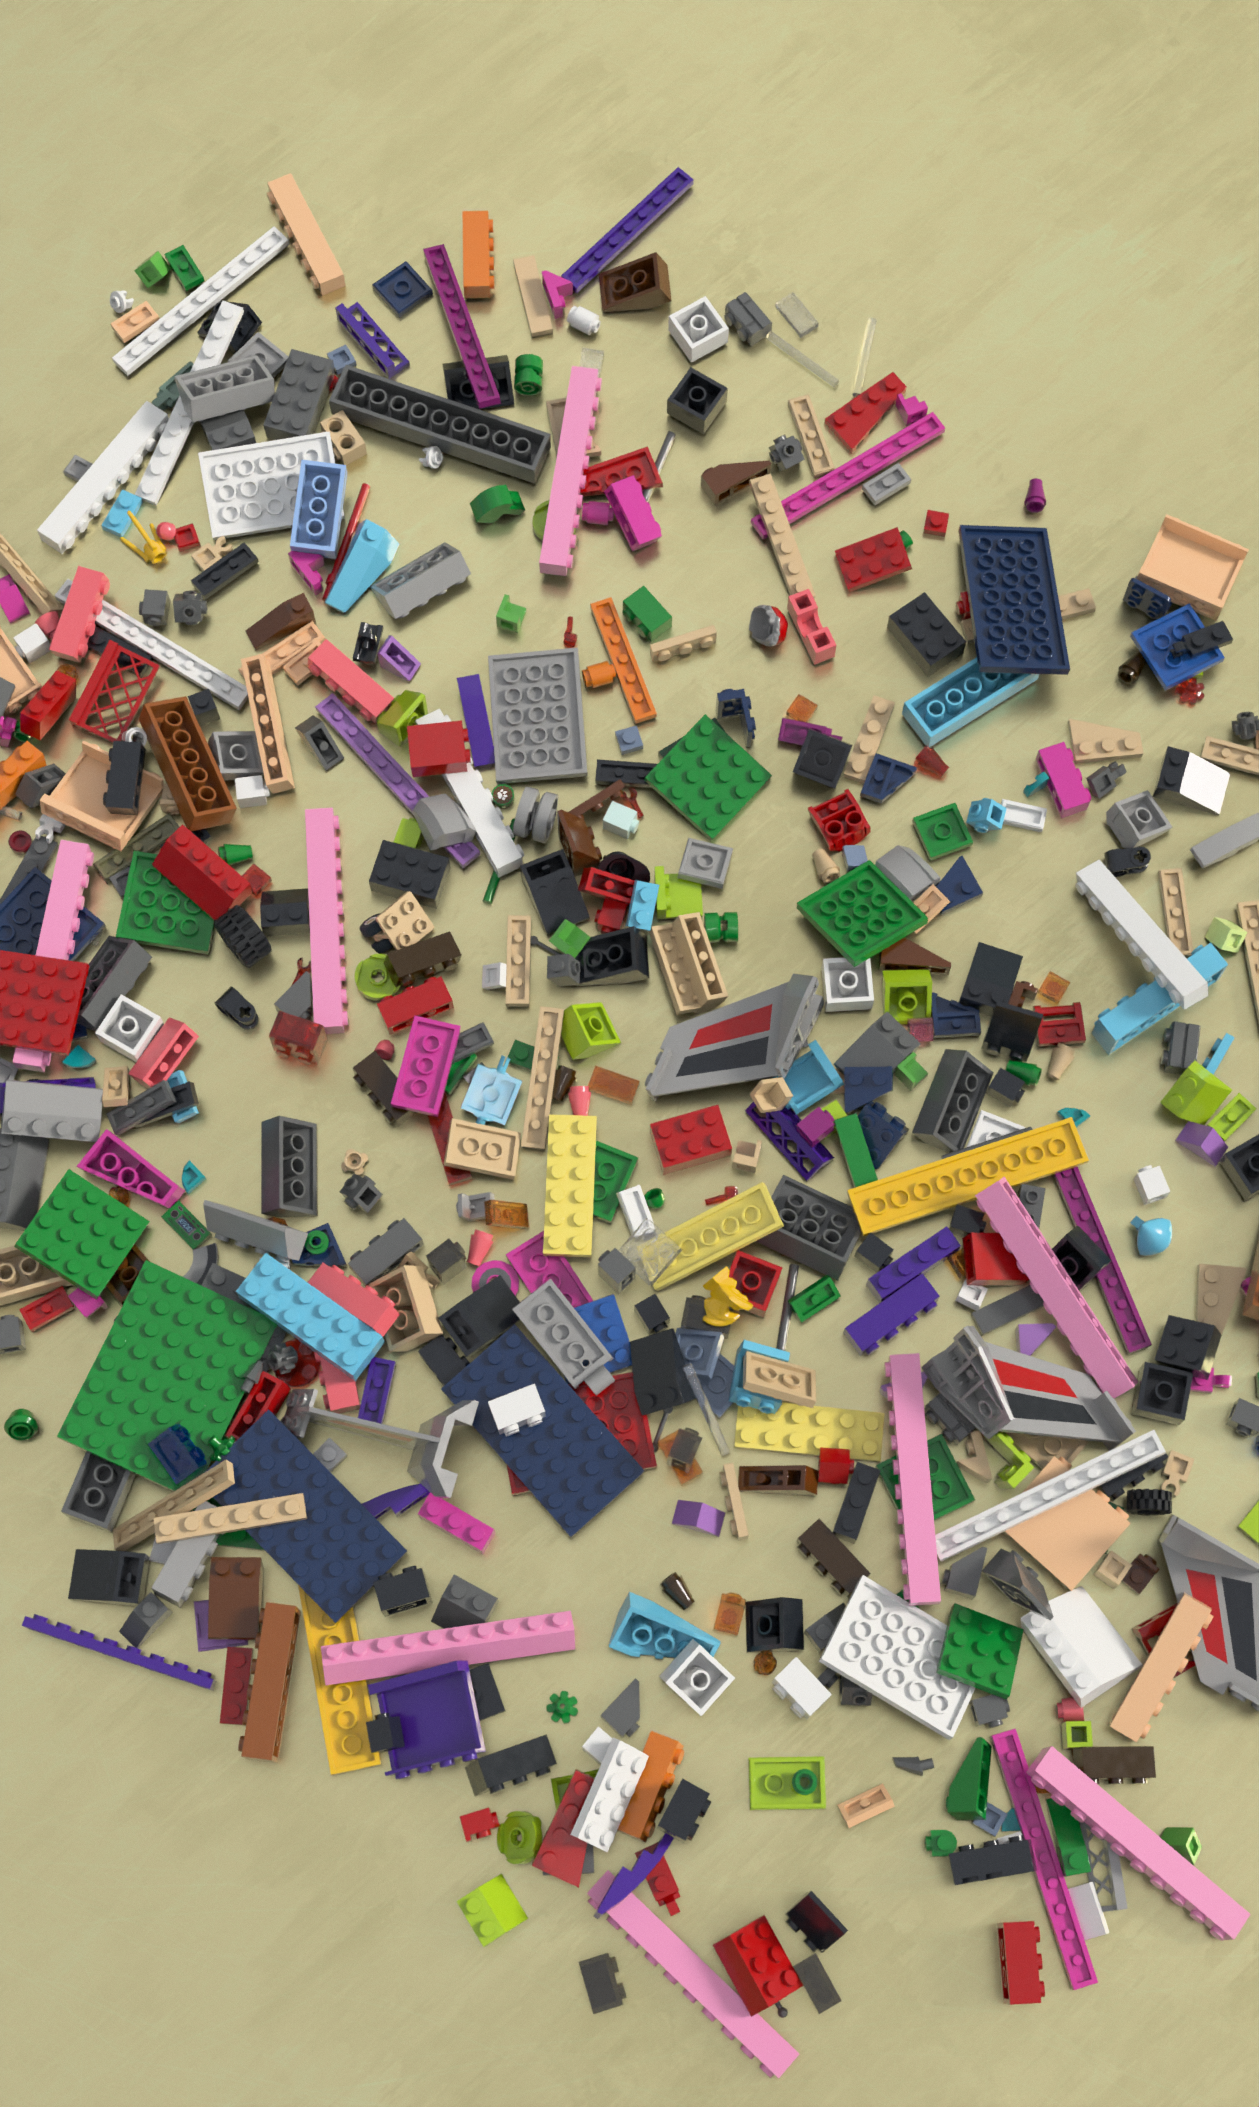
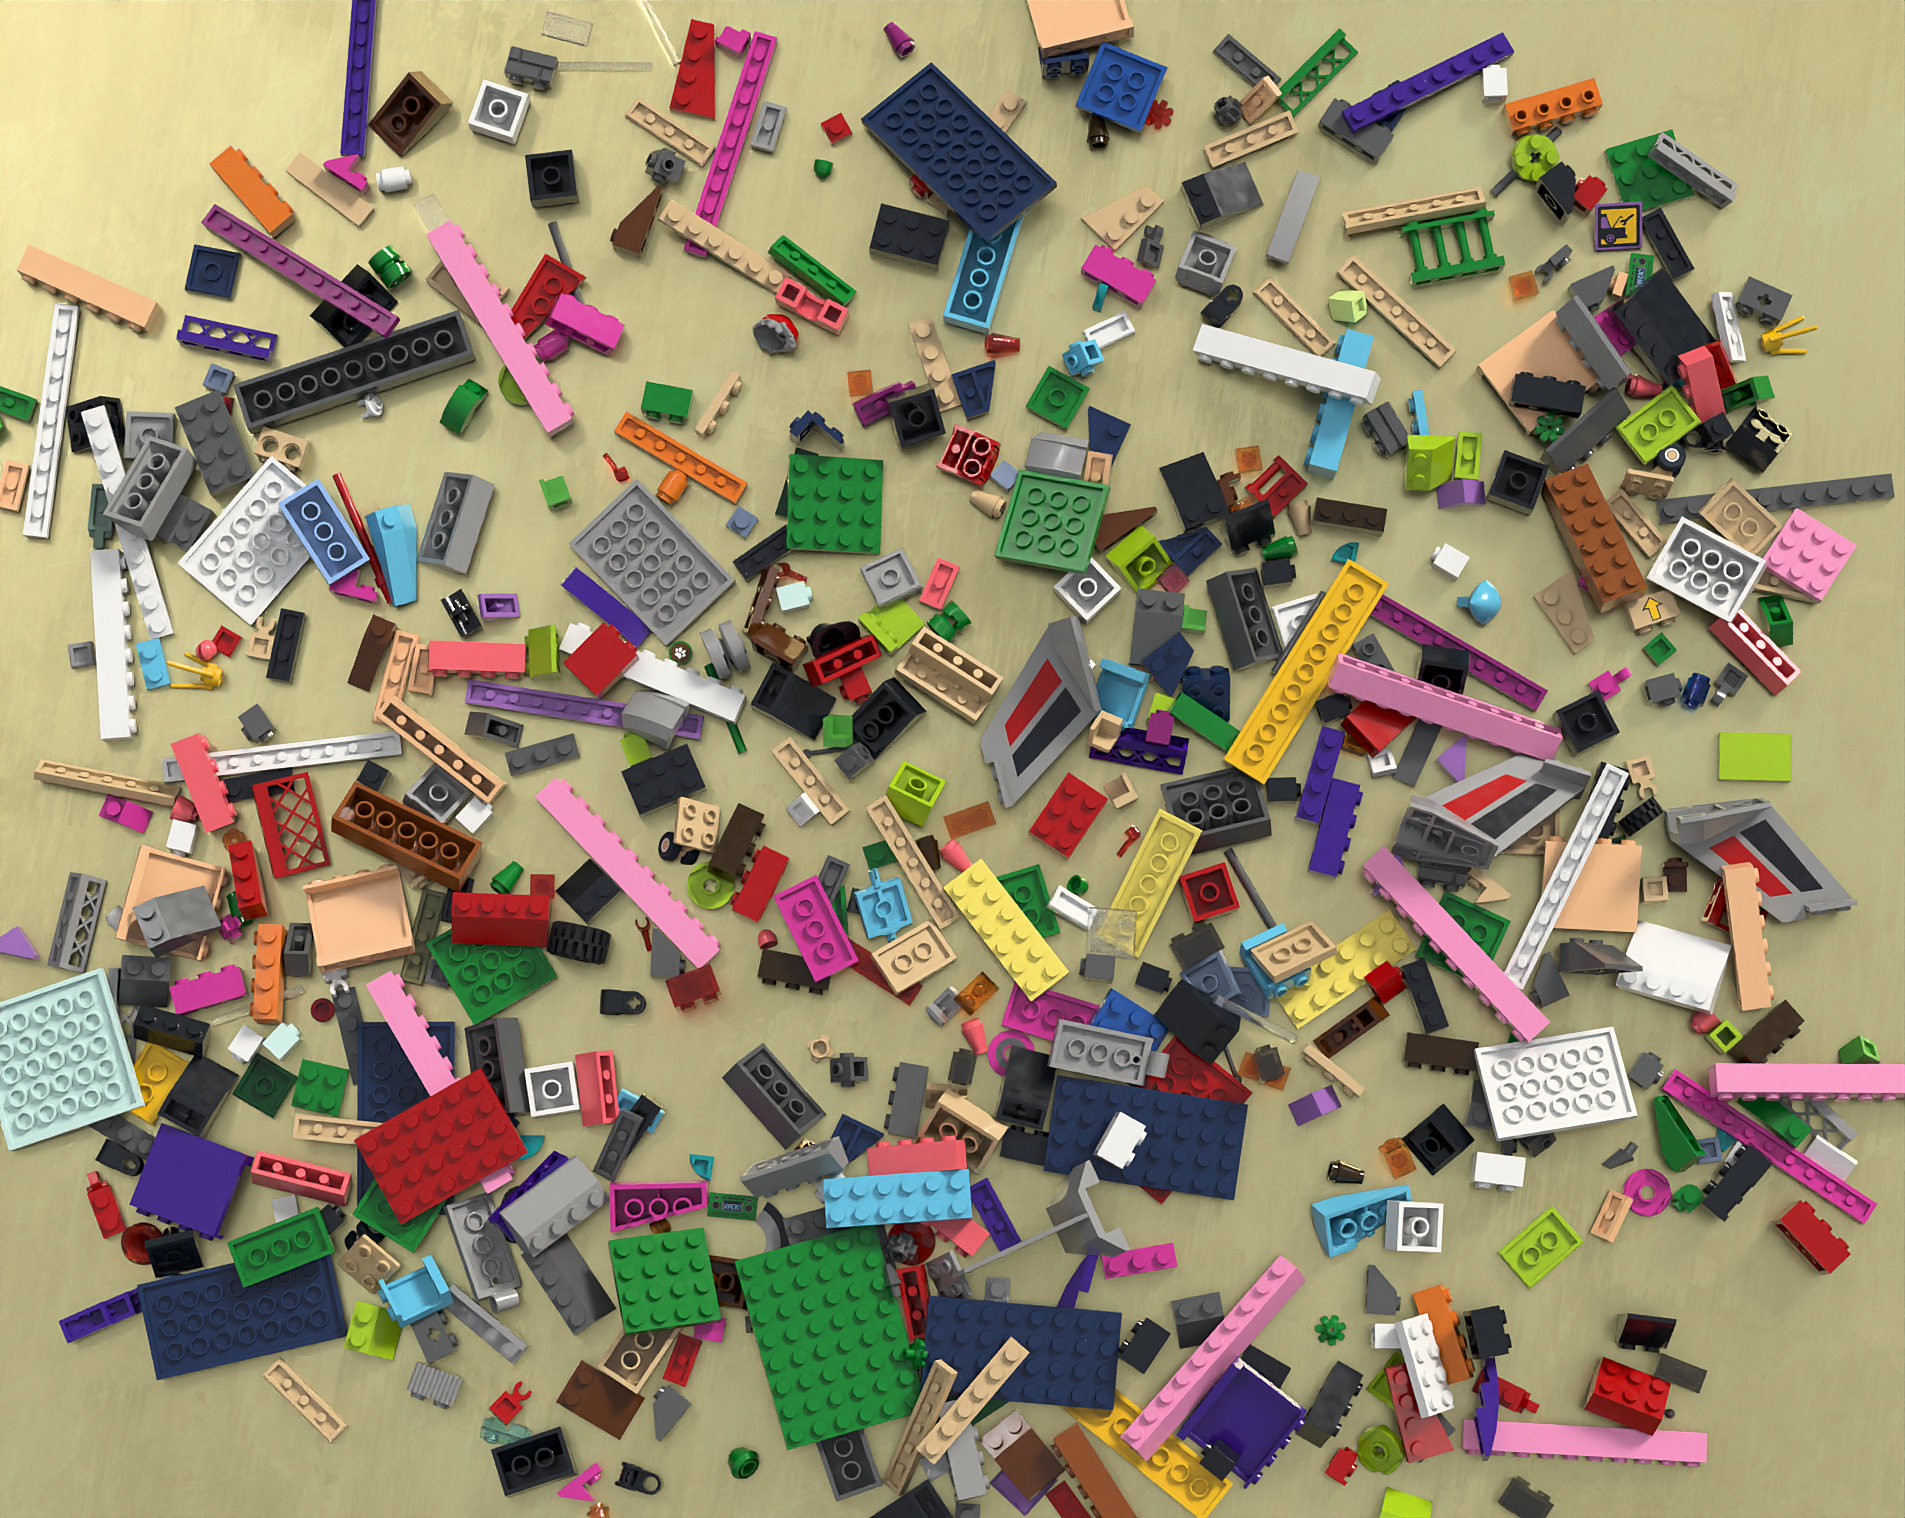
camera: 40 degrees left, 10 degrees up
tan plate [102,1066,130,1107] -> none
black brick [103,741,146,815] -> none
white cone [122,727,147,746] -> none
clear blue bracket [148,1424,207,1485] -> none
dark grey brick [173,590,208,625] -> none
green plate [305,1230,329,1255] -> none
medium azure plate [626,880,659,931] -> none
yellow animal [703,1266,754,1326] -> none
clear orange plate [754,1651,777,1675] -> none
green plate [788,1275,841,1323] -> none
green plate [792,1769,817,1795] -> none
red plate [835,527,912,593] -> none
green plate [936,1603,1024,1699] -> none
lime bracket [984,1432,1034,1489] -> none
black brick [1155,1315,1222,1380] -> none
black plate [1170,621,1233,659] -> none
none -> dark grey plate [505,733,580,776]
none -> green plate [768,235,857,307]
none -> coral plate [919,557,960,611]
none -> dark brown brick [1311,497,1387,537]
none -> dark pink tile [1623,1169,1671,1217]

